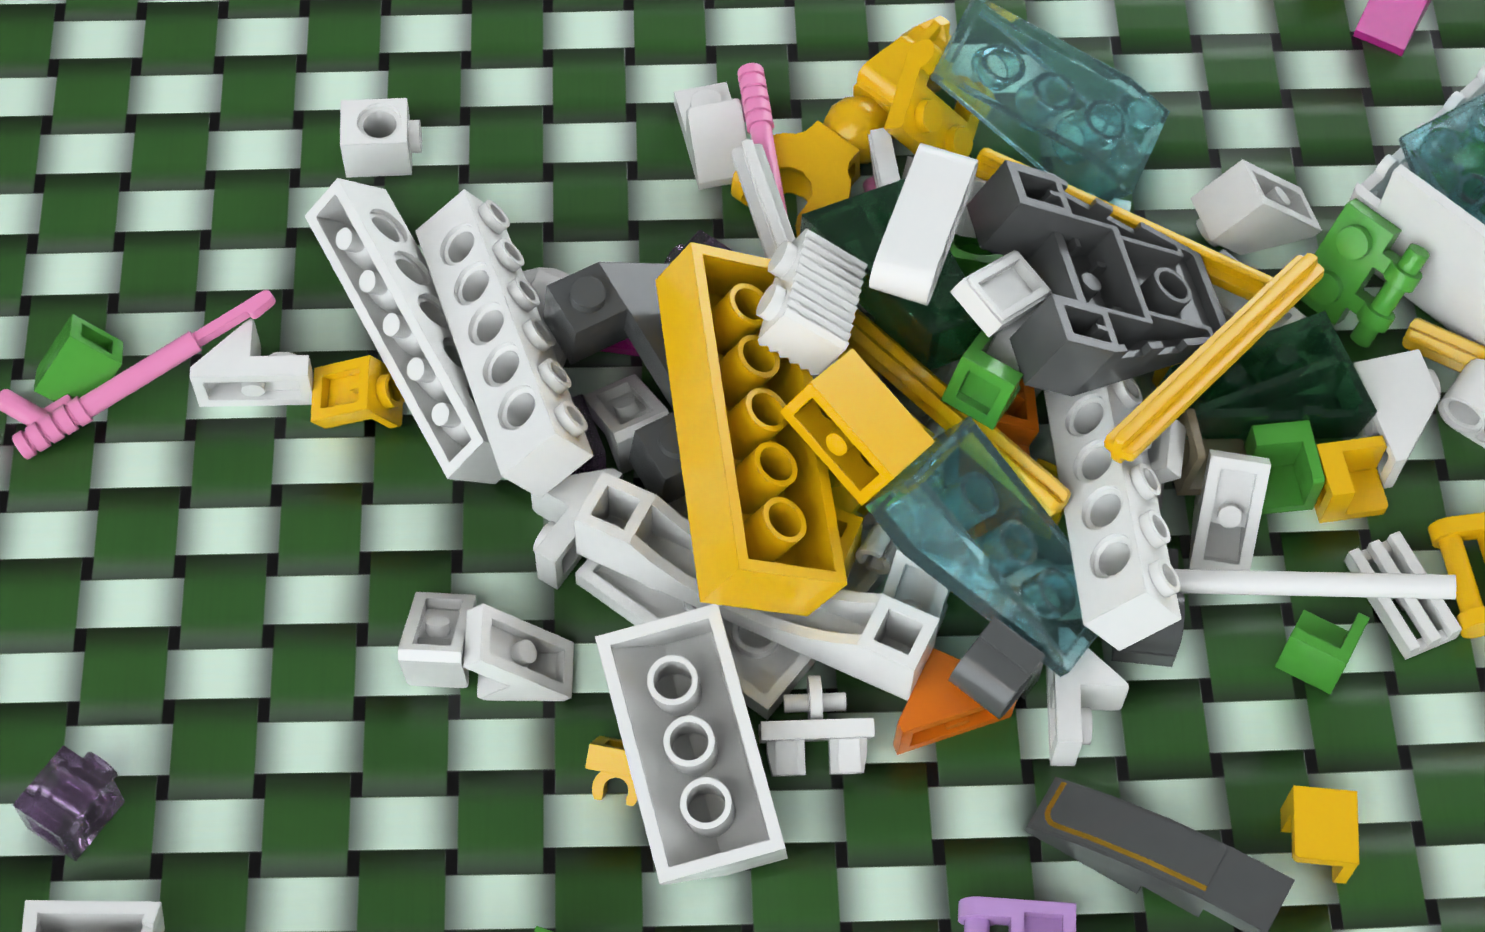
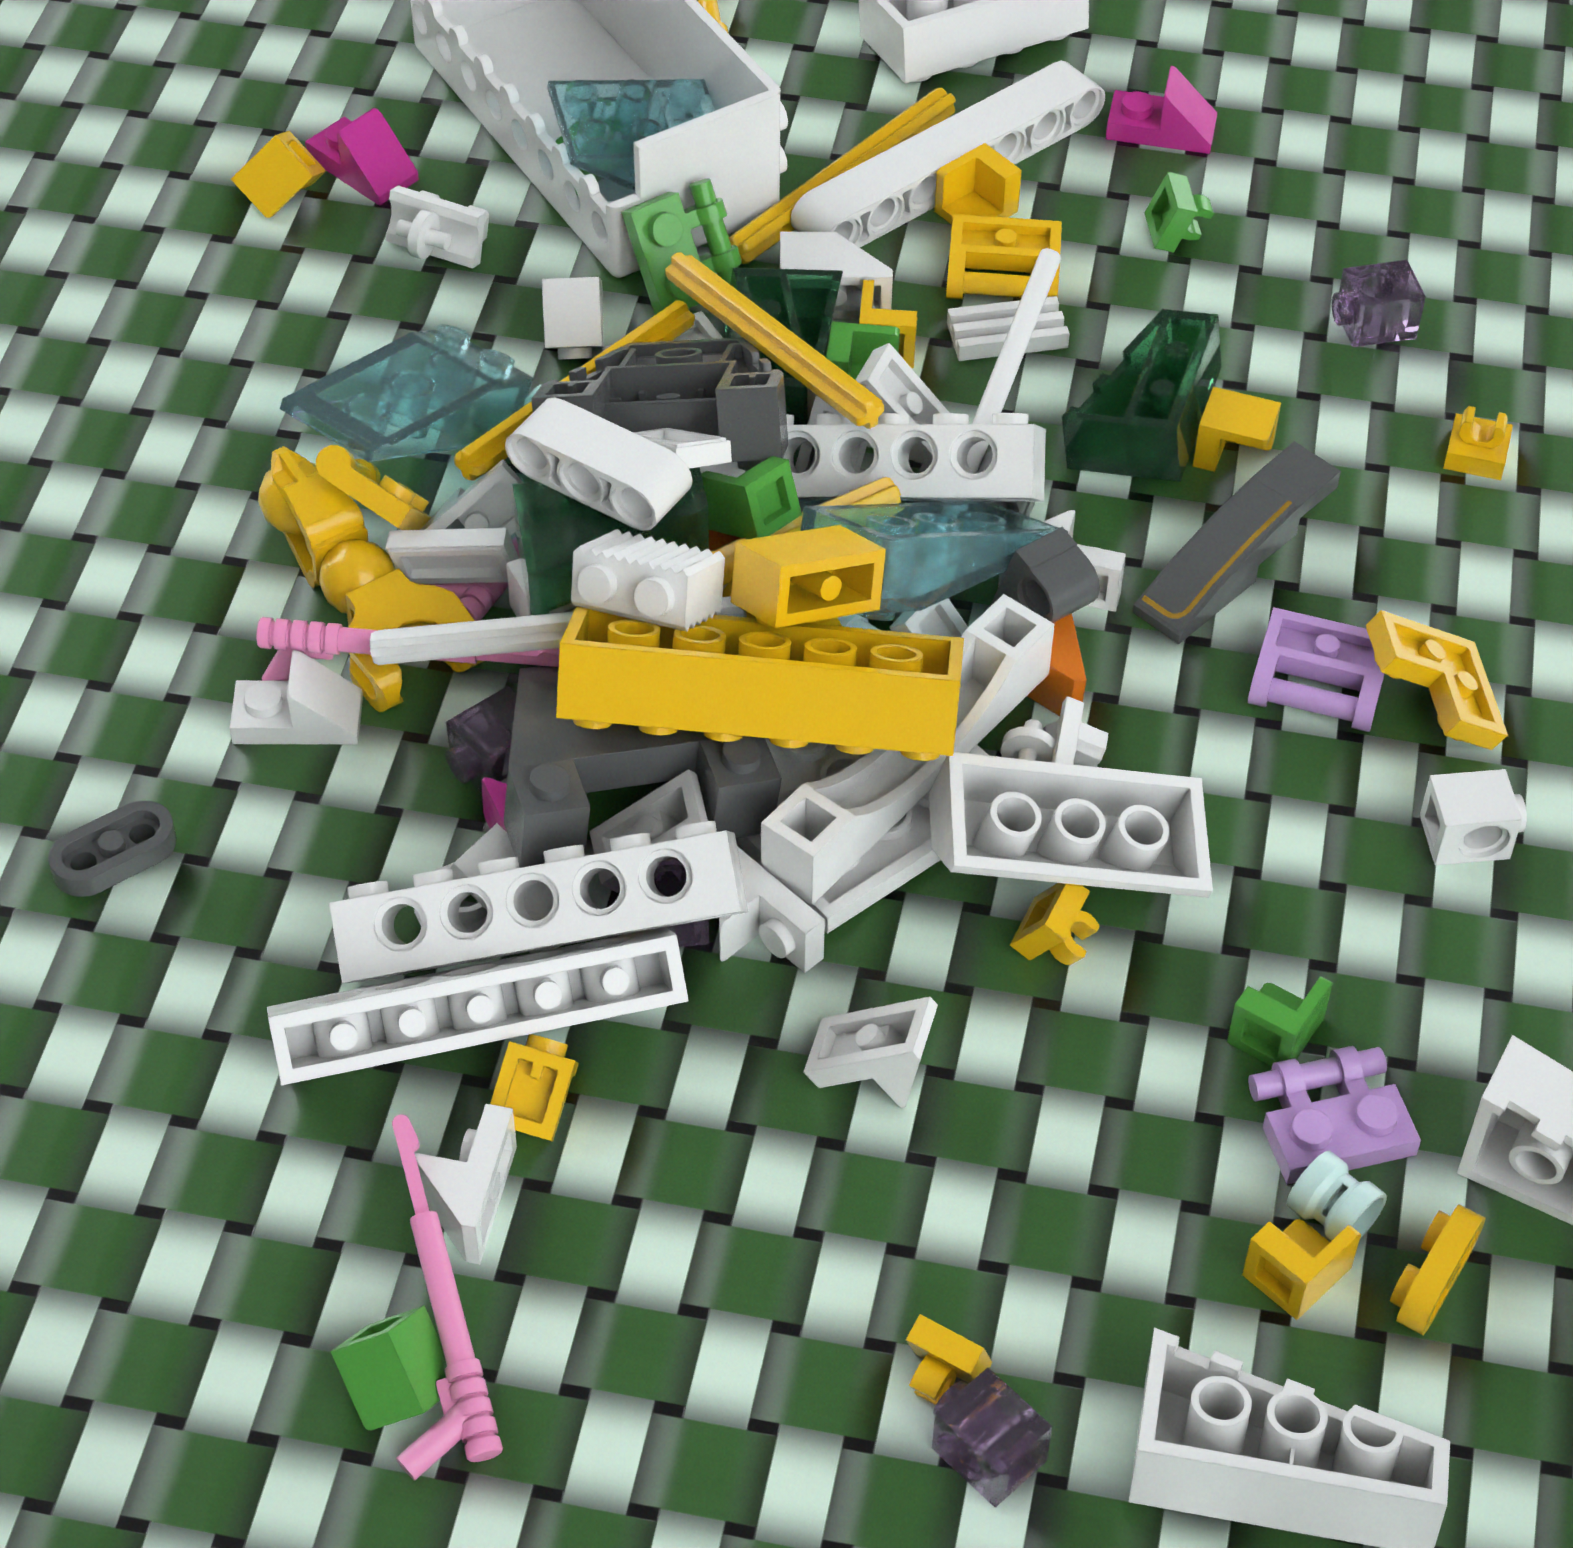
camera: 75 degrees left, 10 degrees down
white brick [340,98,422,178] -> none
white slope [463,603,574,701] -> none
bright green panel [1275,610,1370,694] -> none
none -> dark grey plate [48,801,177,897]
none -> white hips [386,186,489,269]
none -> yellow tile [906,1314,993,1408]
none -> clear green wedge [1062,309,1222,482]

